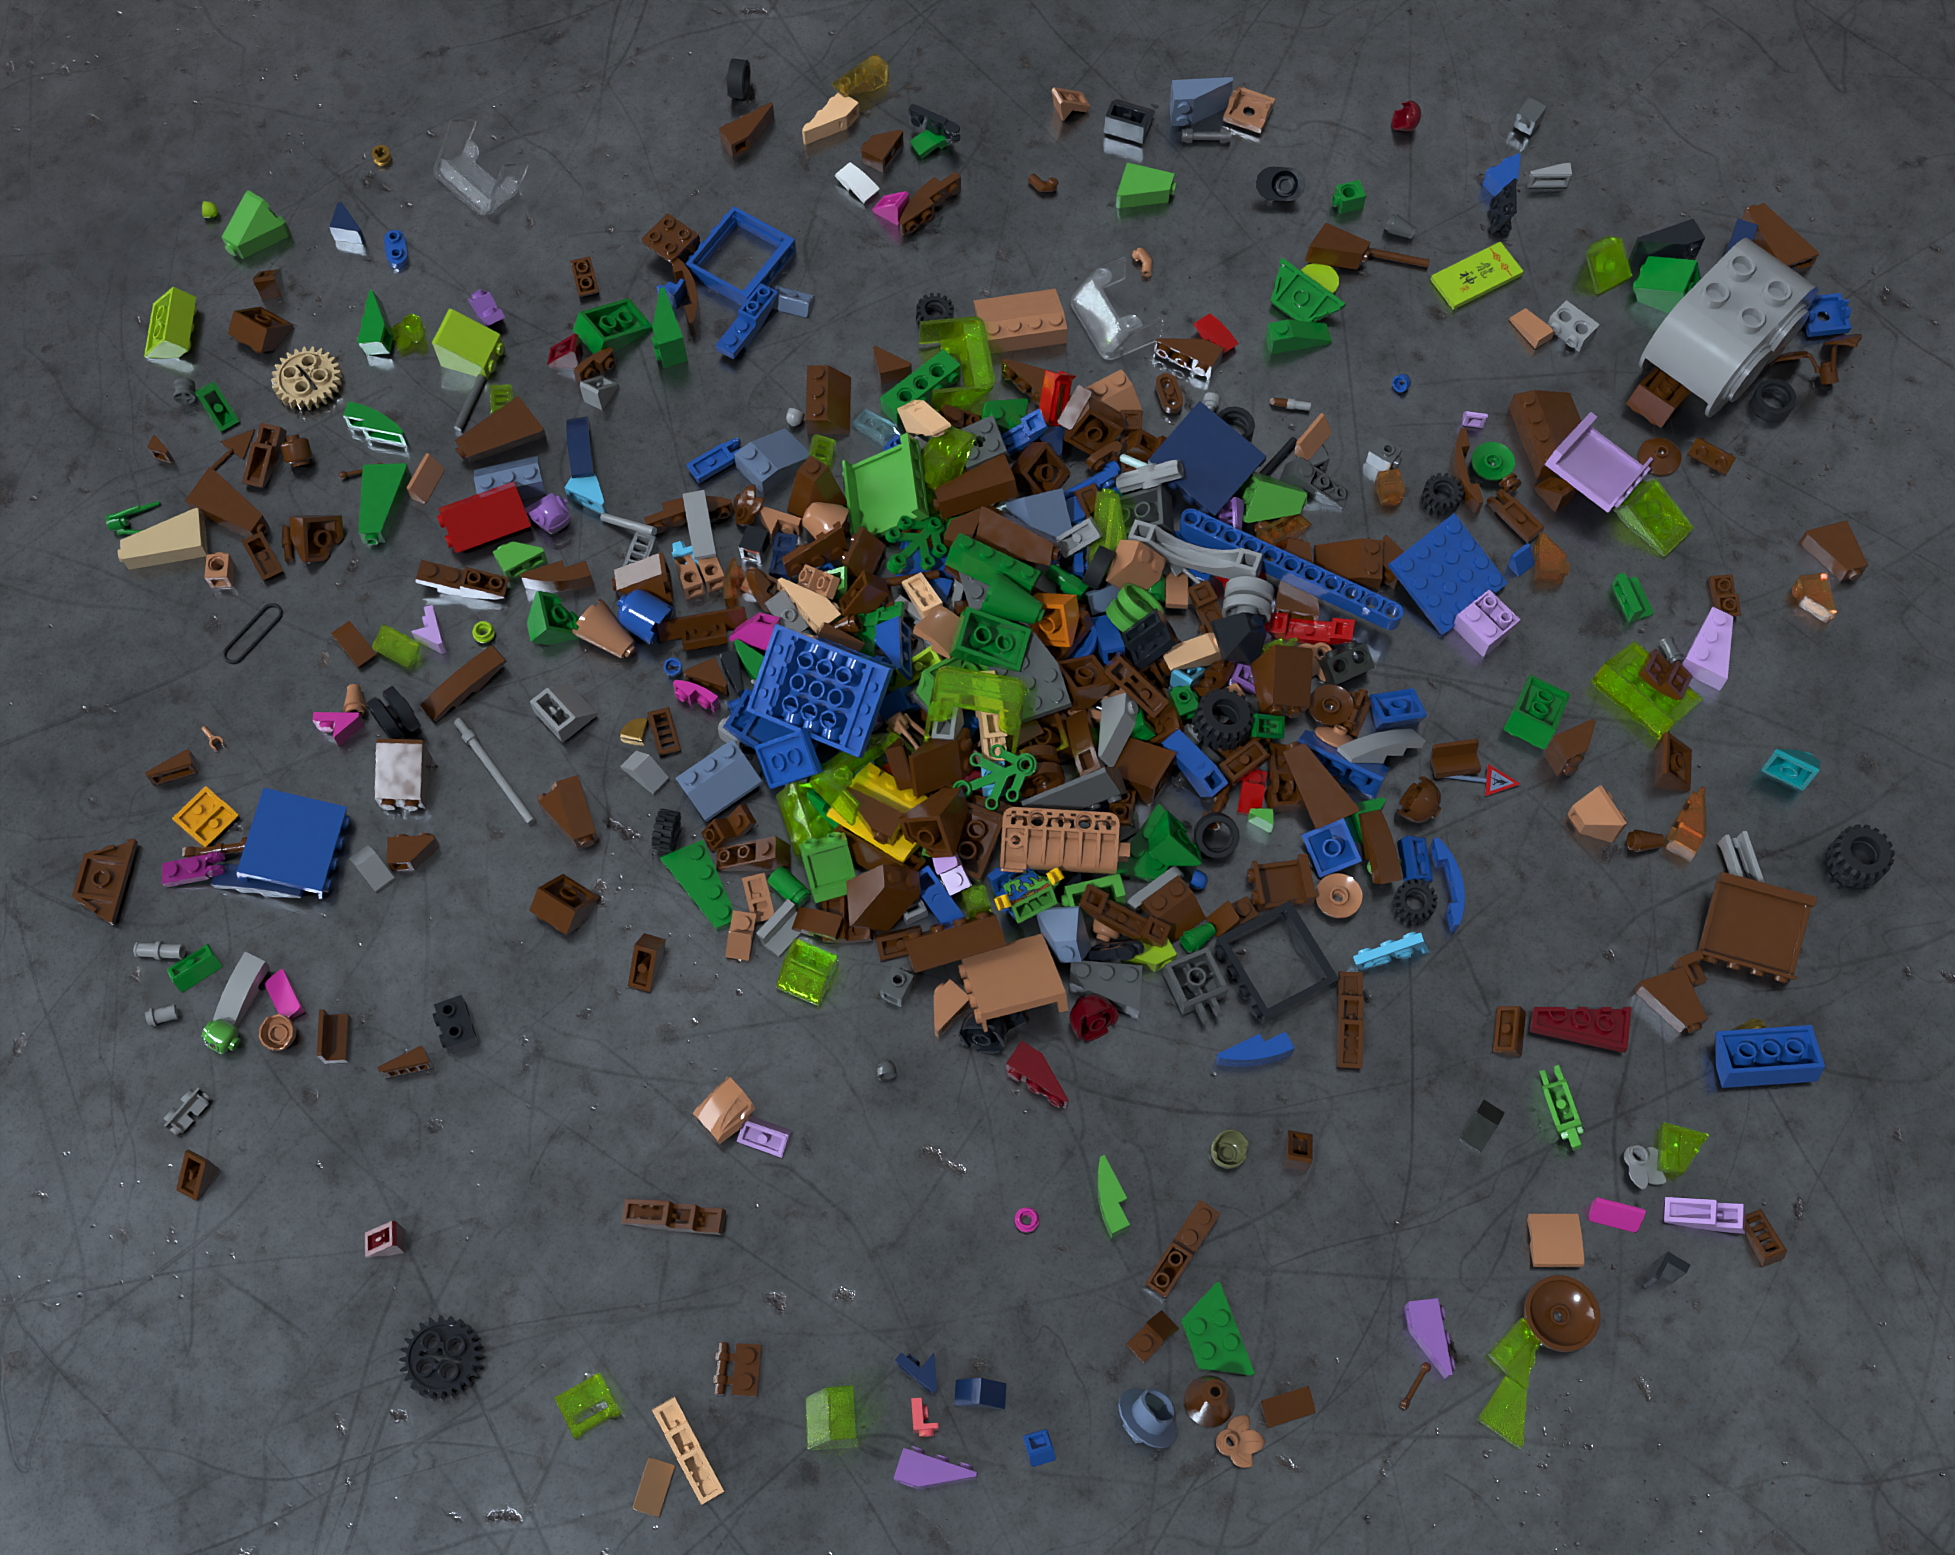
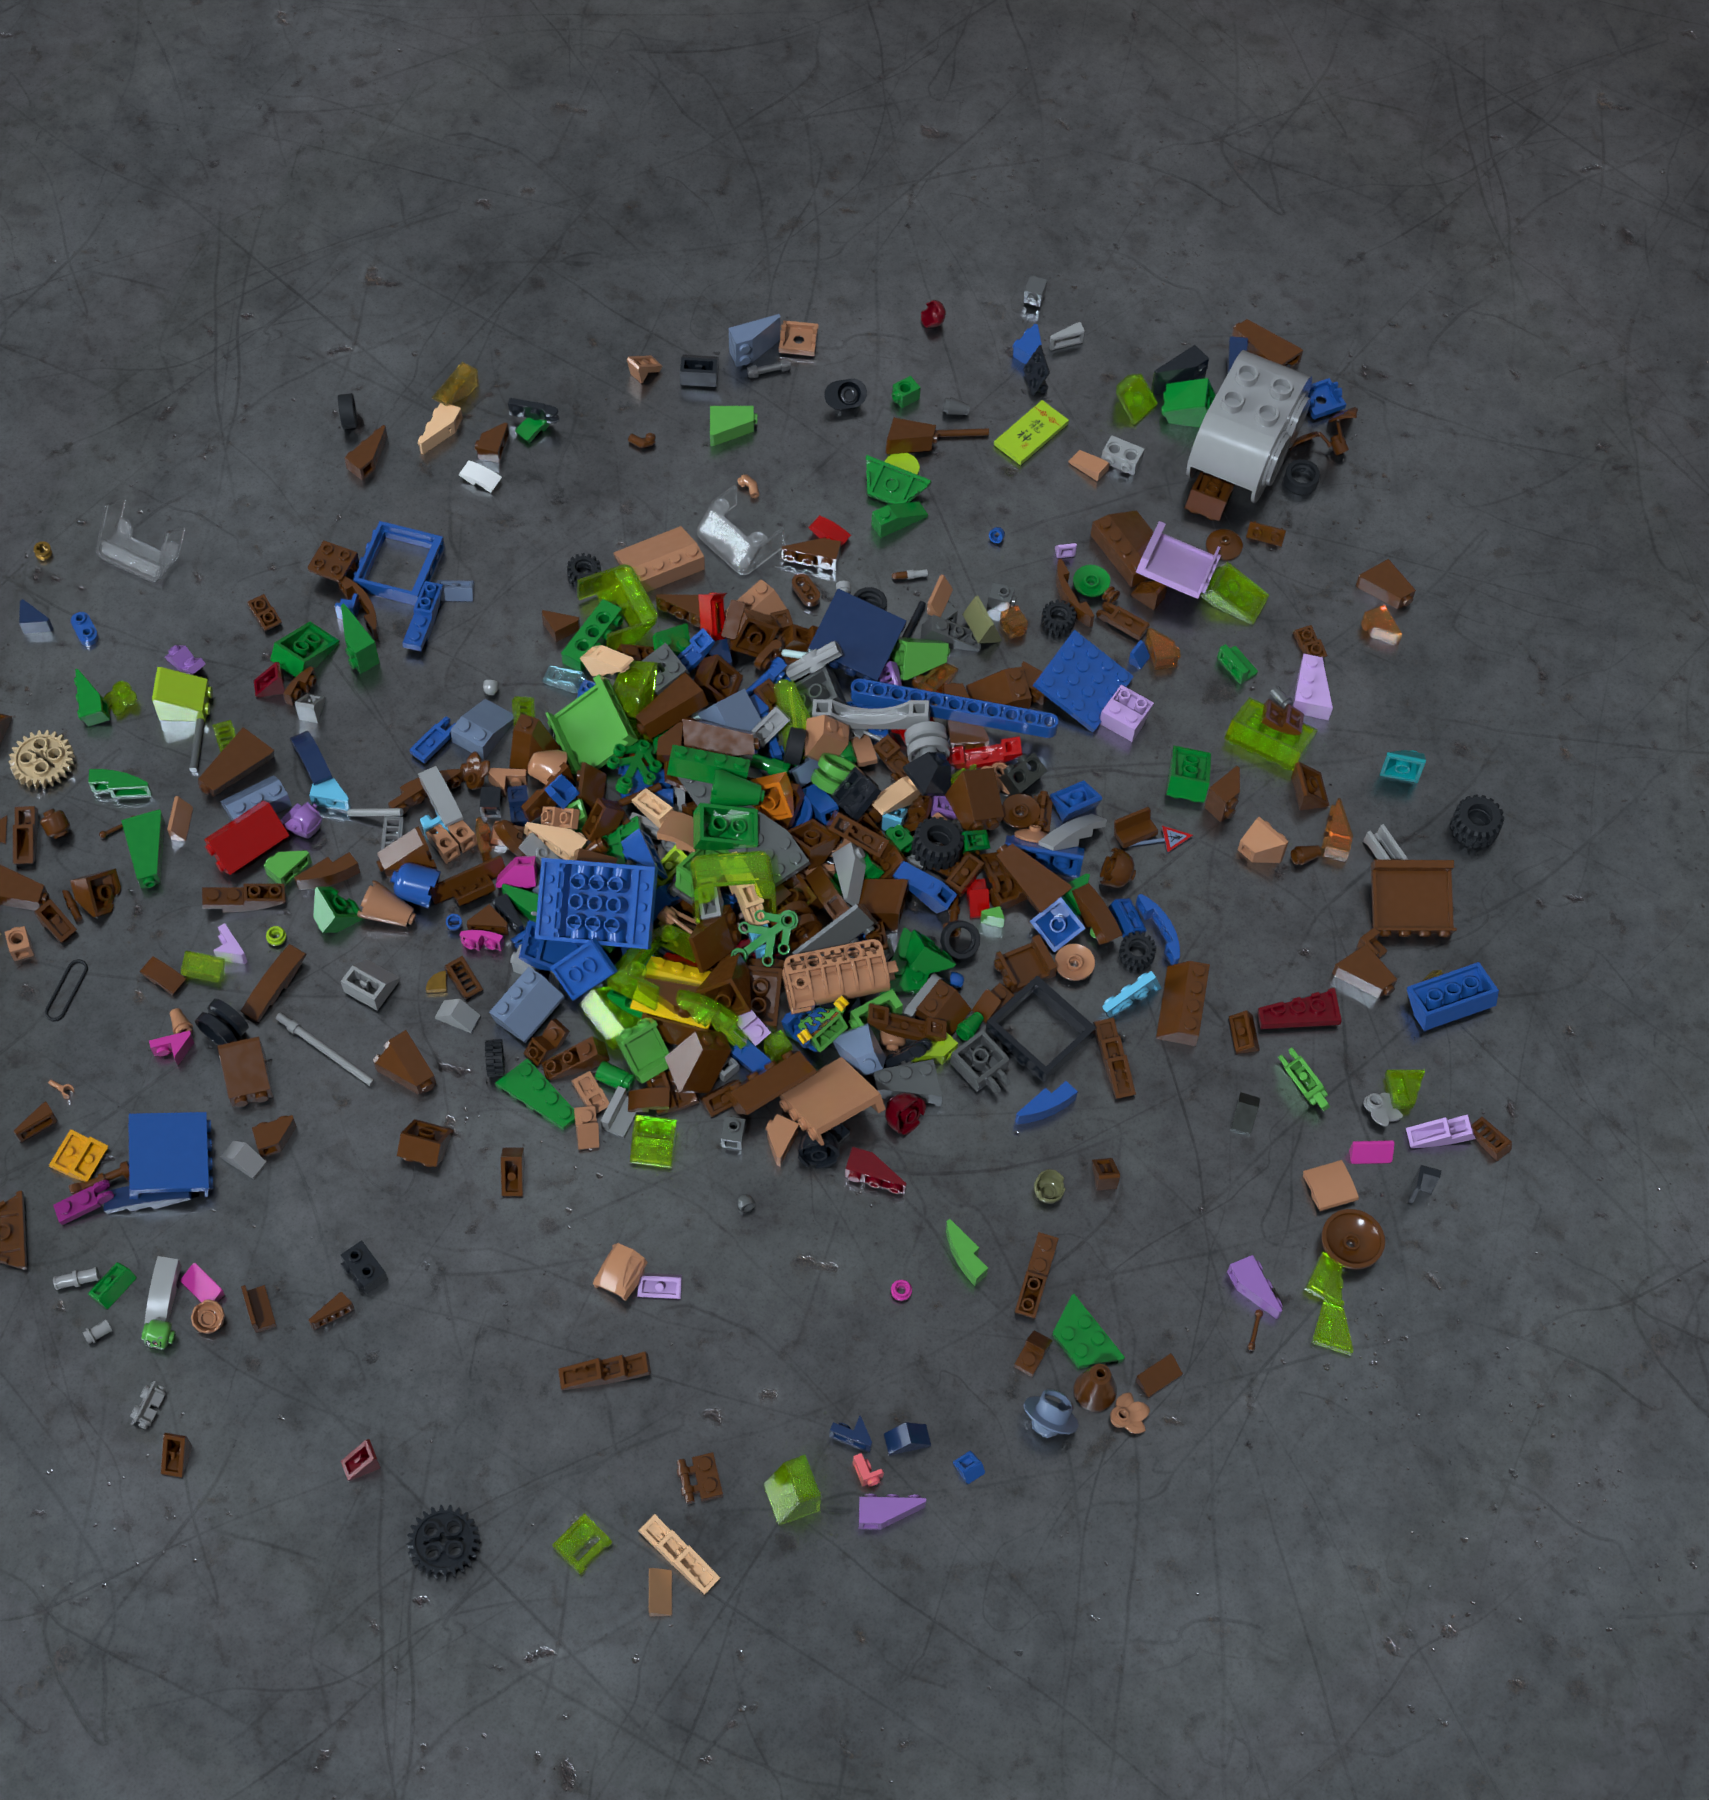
camera: 20 degrees left, 5 degrees down
reddish brown slope [805,365,851,434] -> none
dark pink slope [872,191,909,226] -> none
reddish brown slope [885,737,913,791] -> none
reddish brown slope [899,171,961,237] -> none
none -> blue panel [544,774,580,809]
none -> clear neon green slope [676,990,747,1049]
none -> olive slope [962,596,1002,643]
none -> reddish brown slope [1156,961,1210,1046]

